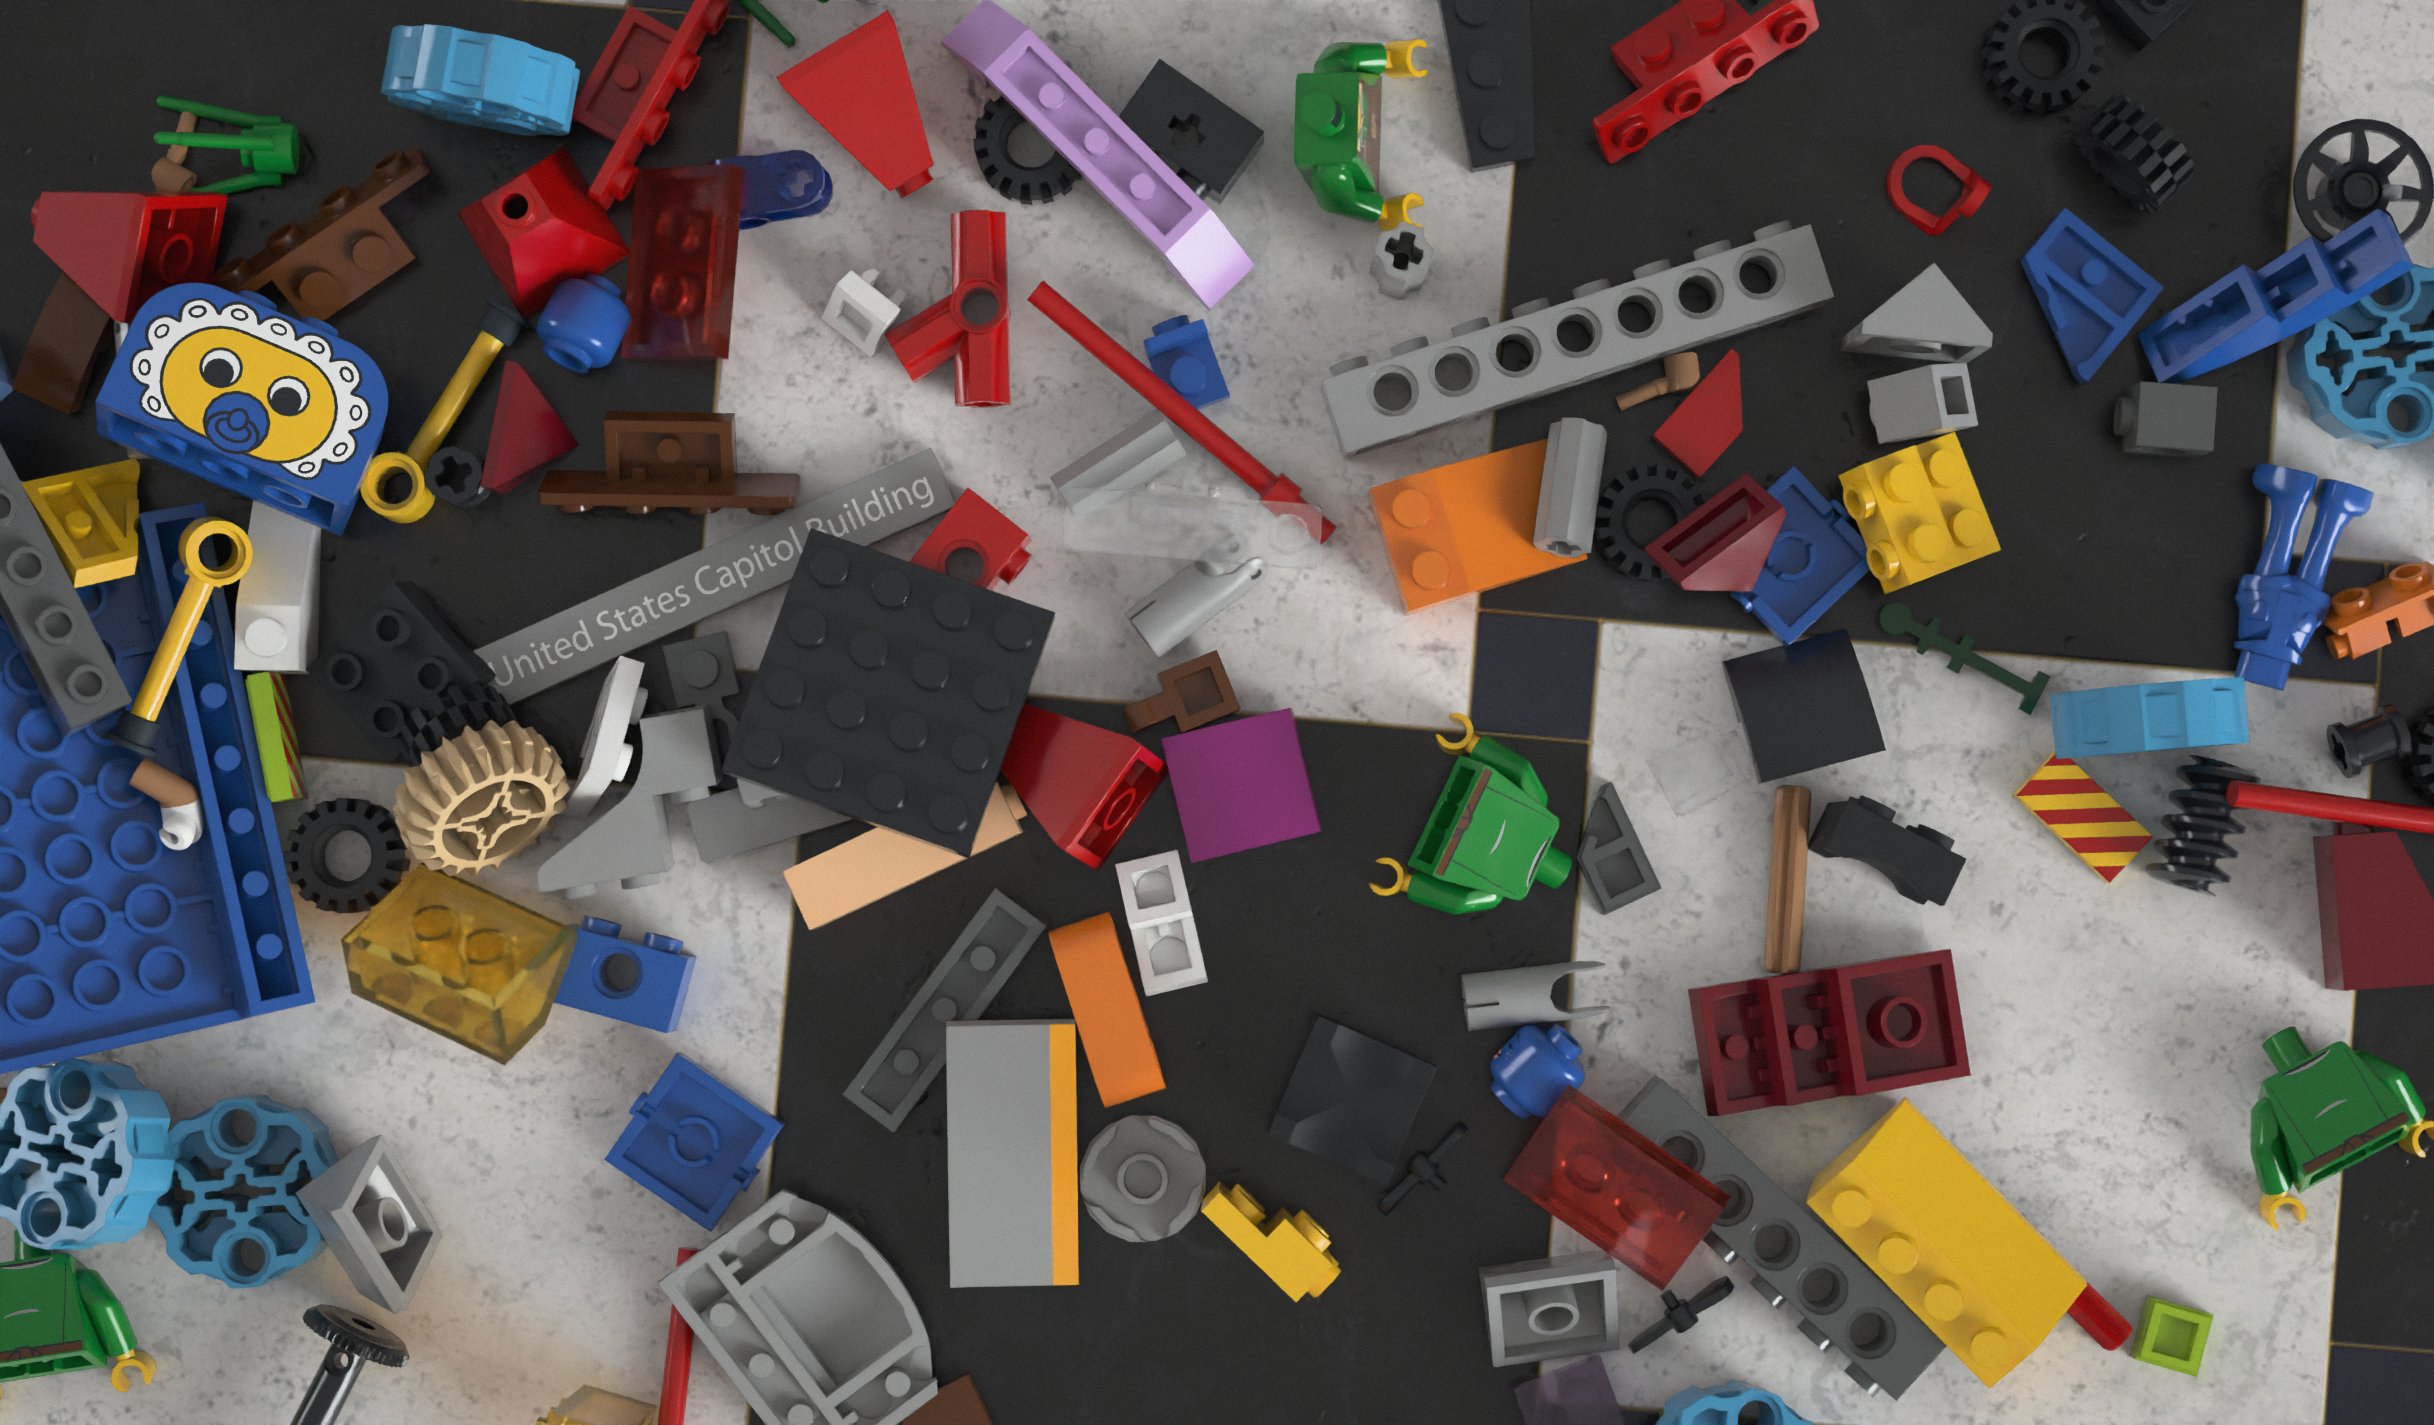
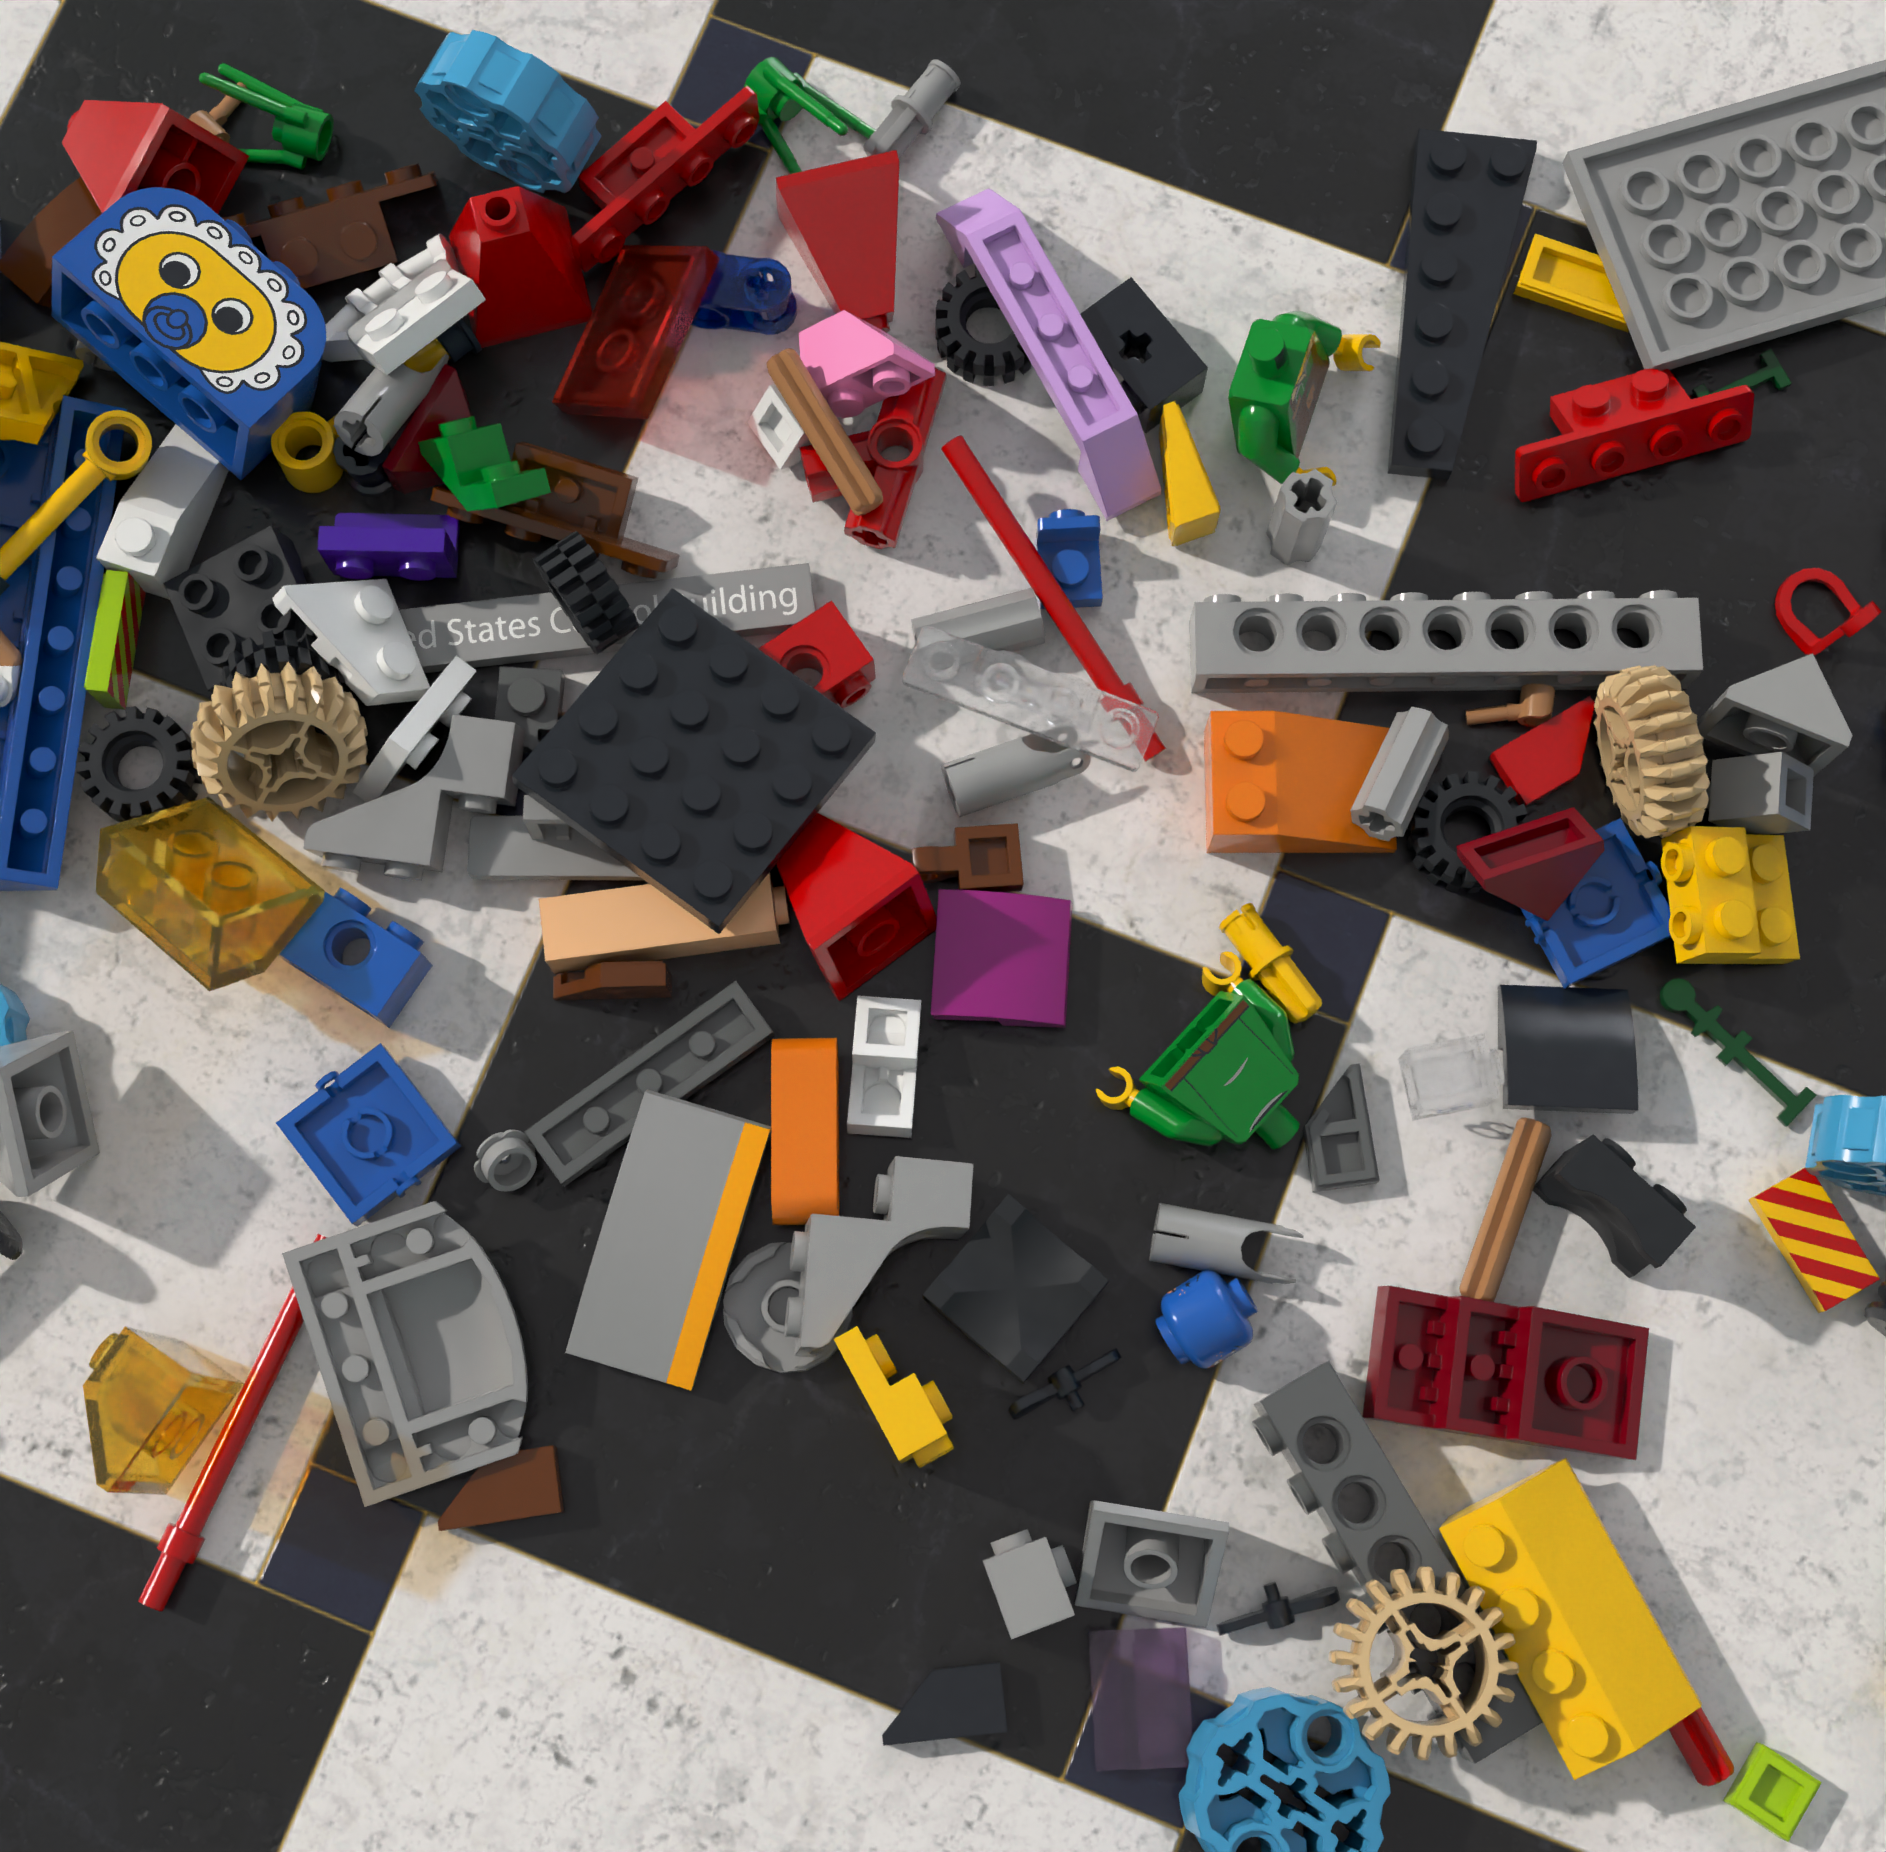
camera: 15 degrees right, 10 degrees down
blue head [536,274,632,373] -> none
clear red tile [1503,1084,1731,1291] -> none
none -> white wing [272,579,430,706]
none -> dark purple bracket [317,513,460,581]
none -> white plate [323,234,486,375]
none -> light grey piece [334,354,449,456]
none -> green slope [418,416,551,512]
none -> light grey plate [474,1130,537,1192]
none -> black tyre [533,531,639,655]
none -> reddish brown tile [553,961,672,1000]
none -> medium nougat axle [767,348,883,516]
none -> light grey arch [784,1156,973,1357]
none -> bright pink slope [799,310,935,418]
none -> light grey brick [982,1529,1077,1639]
none -> yellow slope [1159,401,1221,546]
none -> yellow axle [1219,903,1322,1023]
none -> tan gear [1329,1567,1519,1760]
none -> tan gear [1593,665,1710,838]

